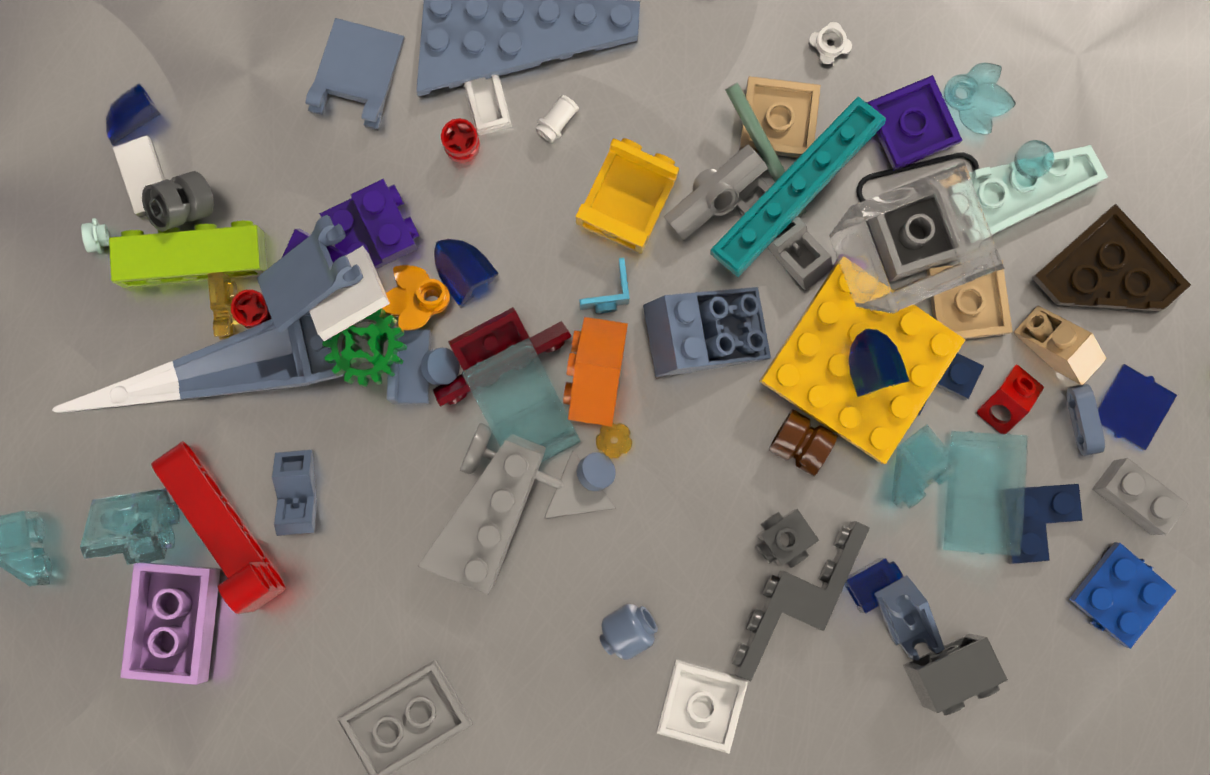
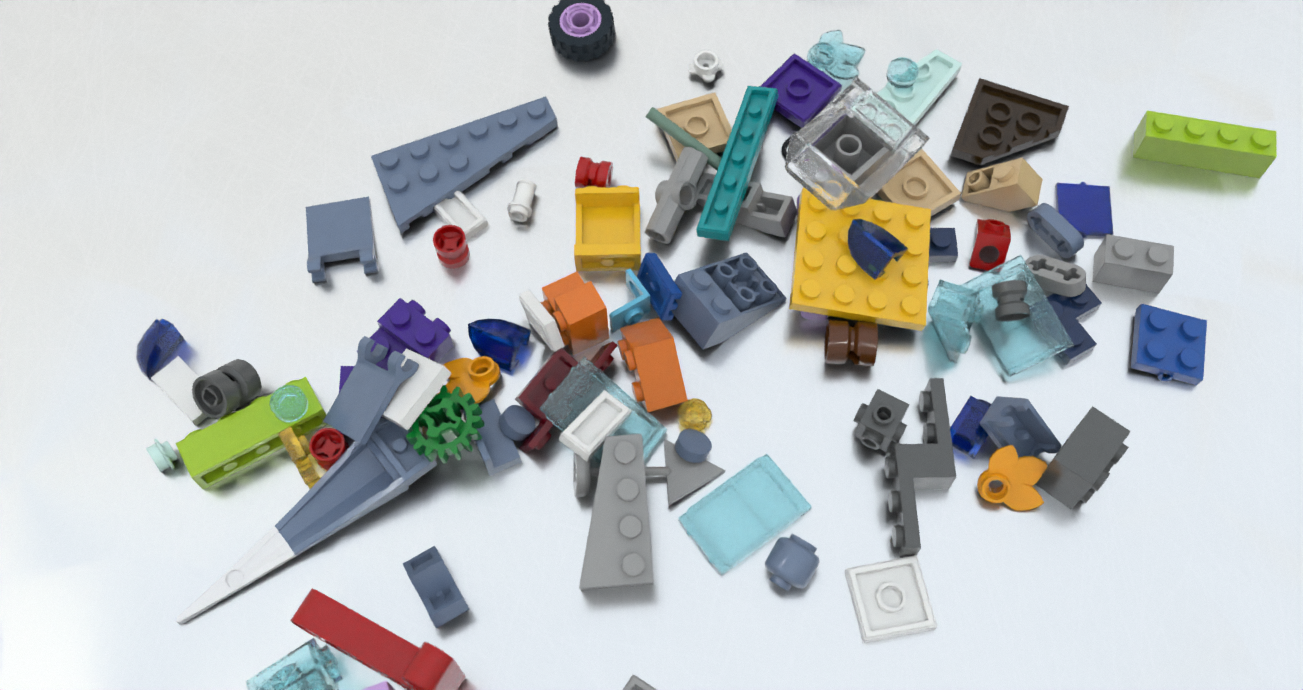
camera: 25 degrees left, 20 degrees down
none -> clear light blue tile [270,385,308,422]
none -> white tile [519,290,565,352]
none -> orange brick [540,271,609,355]
none -> white tile [559,390,632,461]
none -> red wheel [575,156,613,188]
none -> blue tile [637,253,682,321]
none -> clear light blue piece [678,454,812,576]
none -> light orange plate [977,445,1047,511]
none -> dark grey wheel [992,280,1031,322]
none -> light grey beam [1024,255,1086,297]

